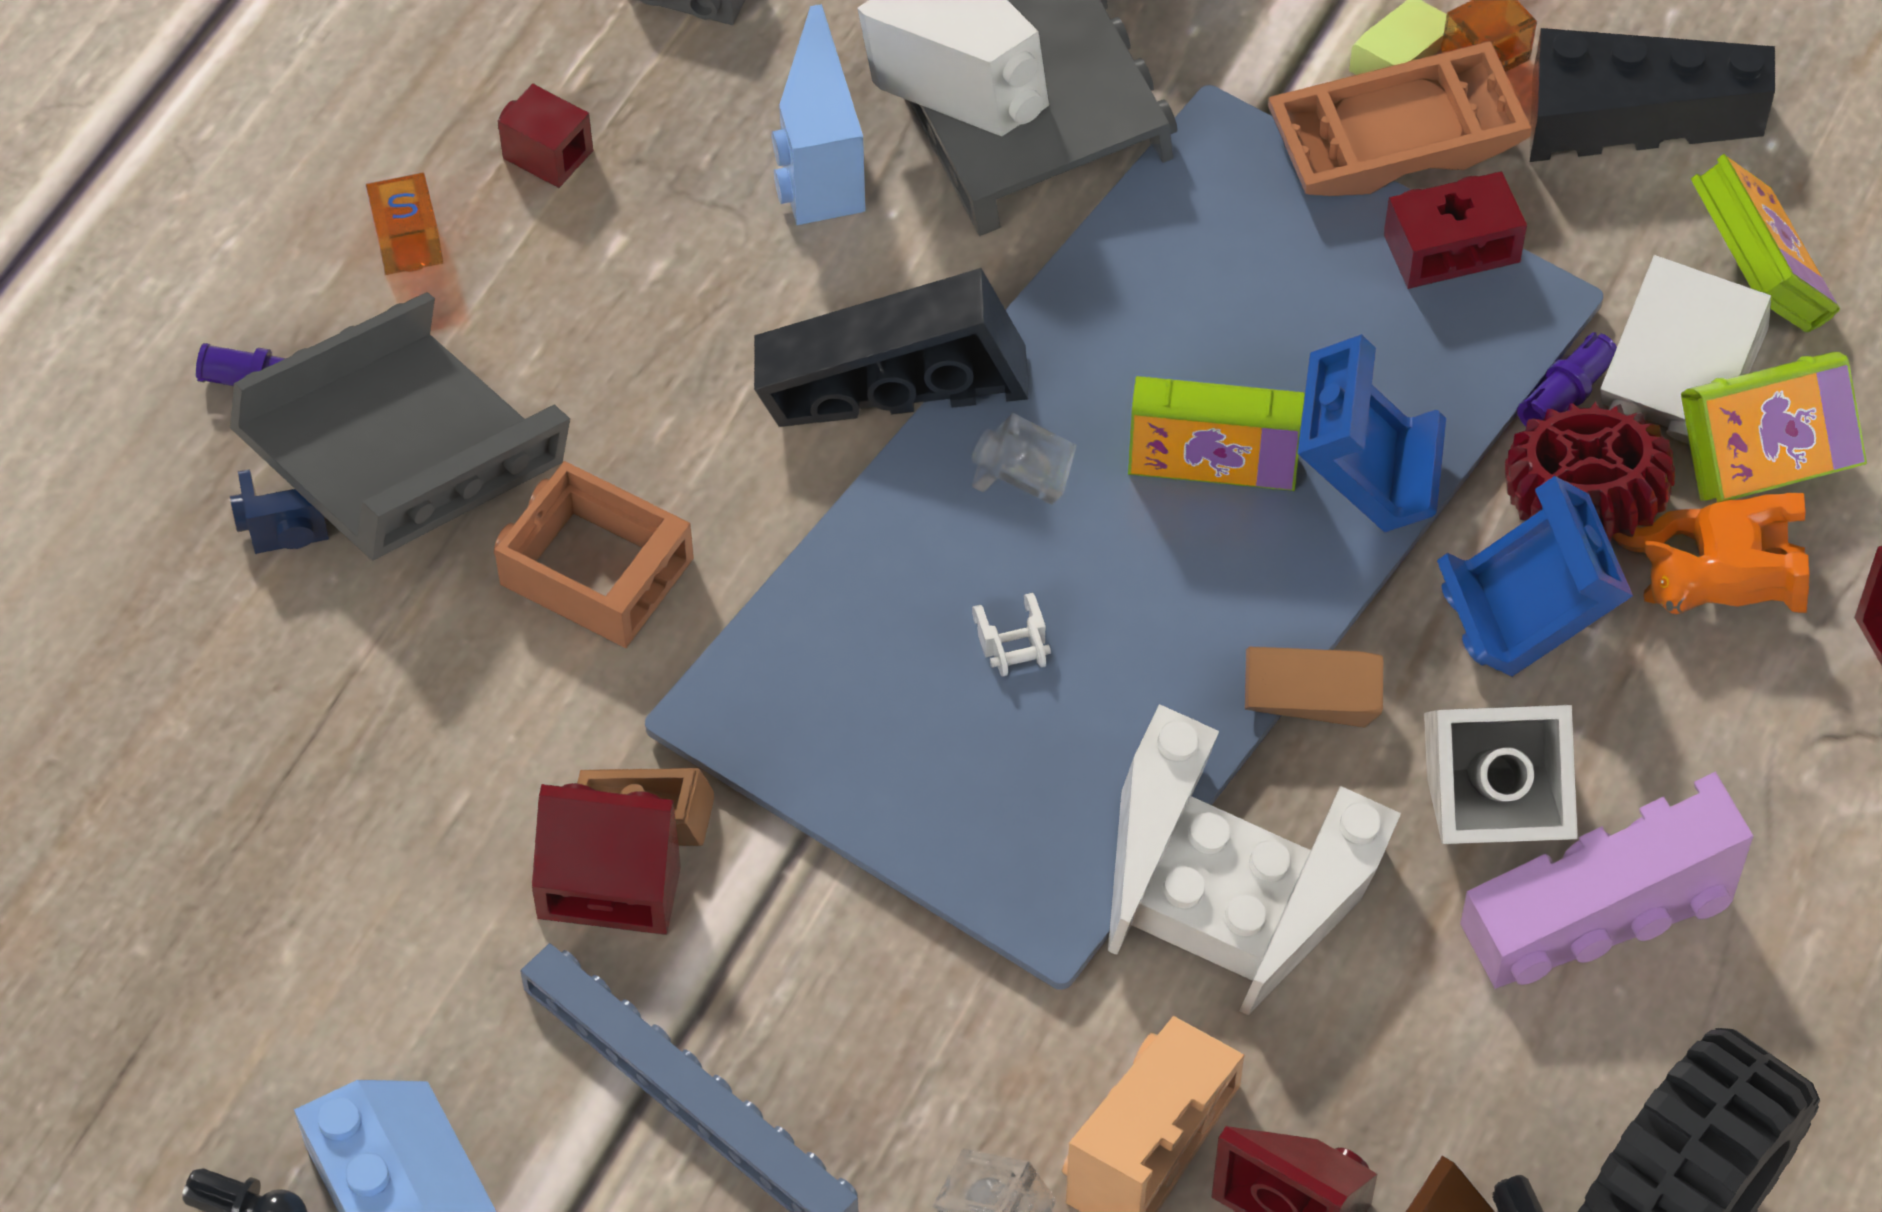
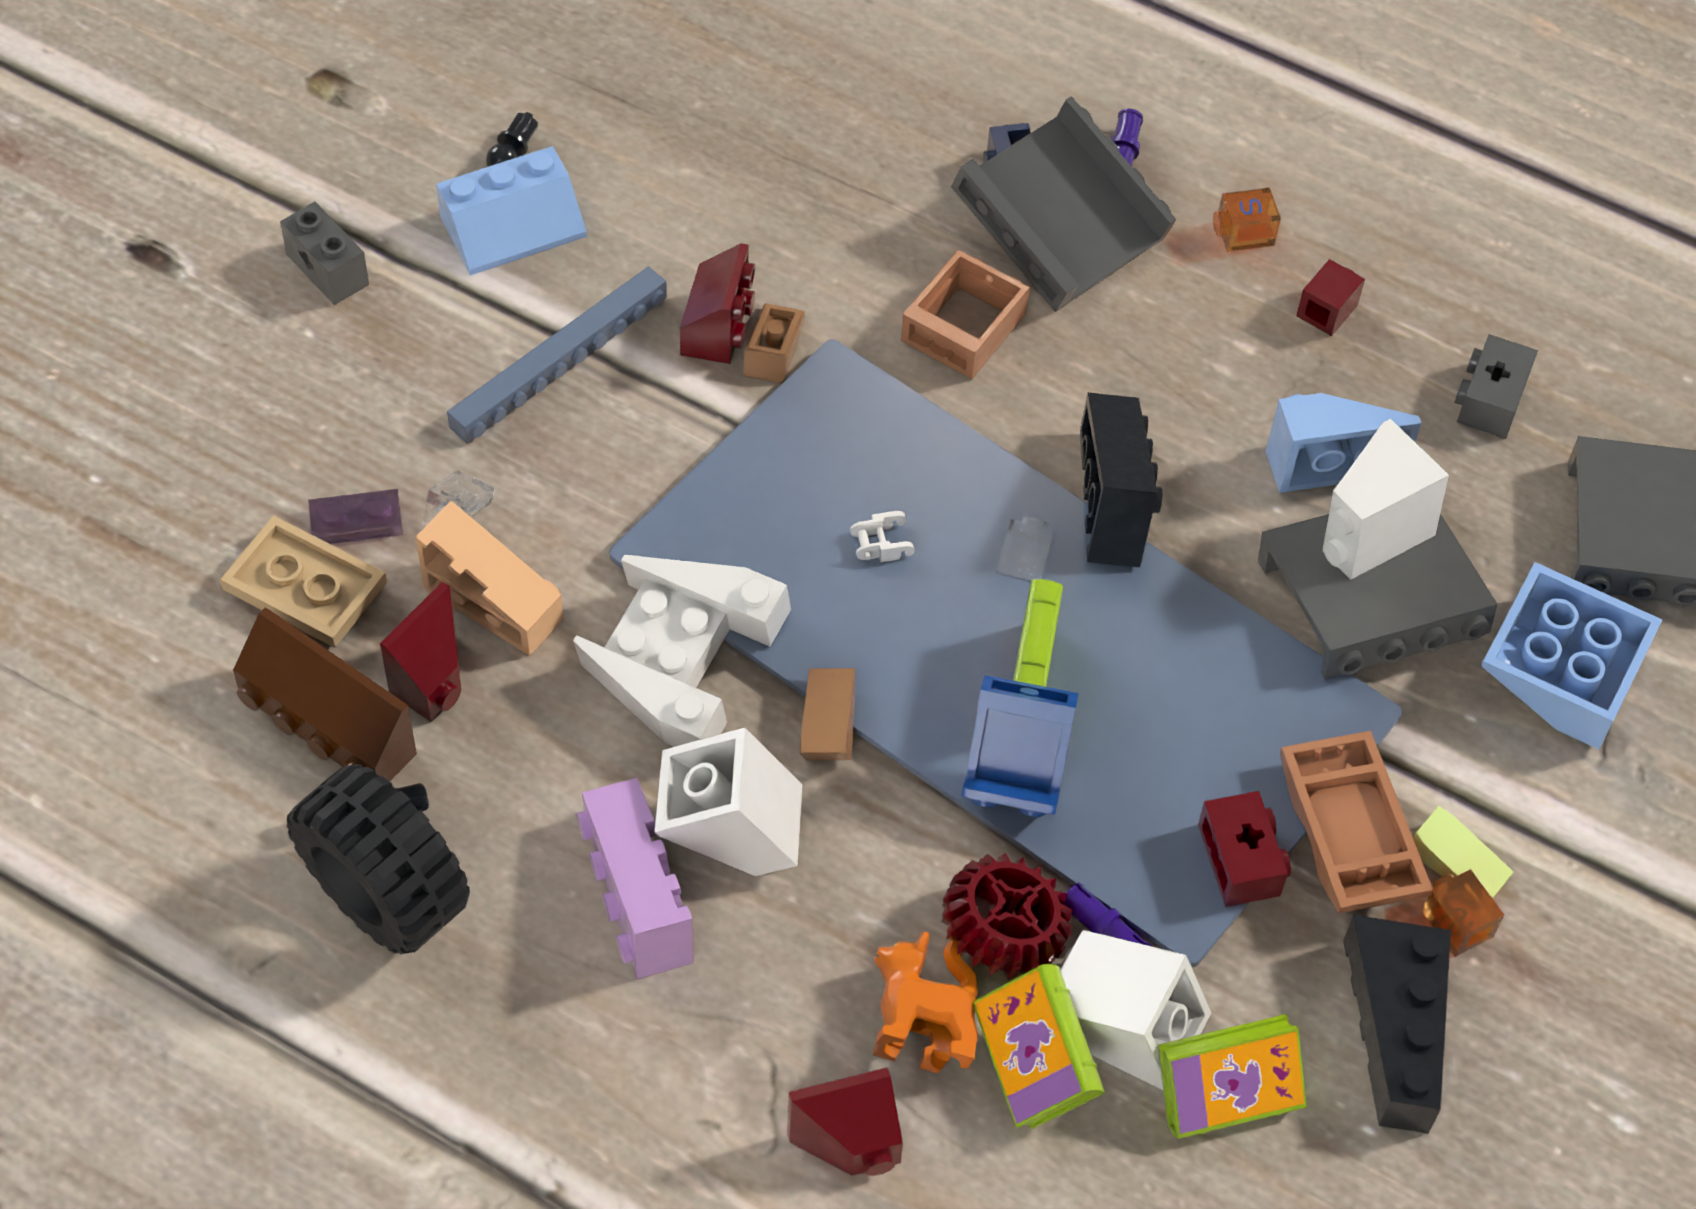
camera: 90 degrees right, 0 degrees up
blue panel [1437,476,1633,677] -> none

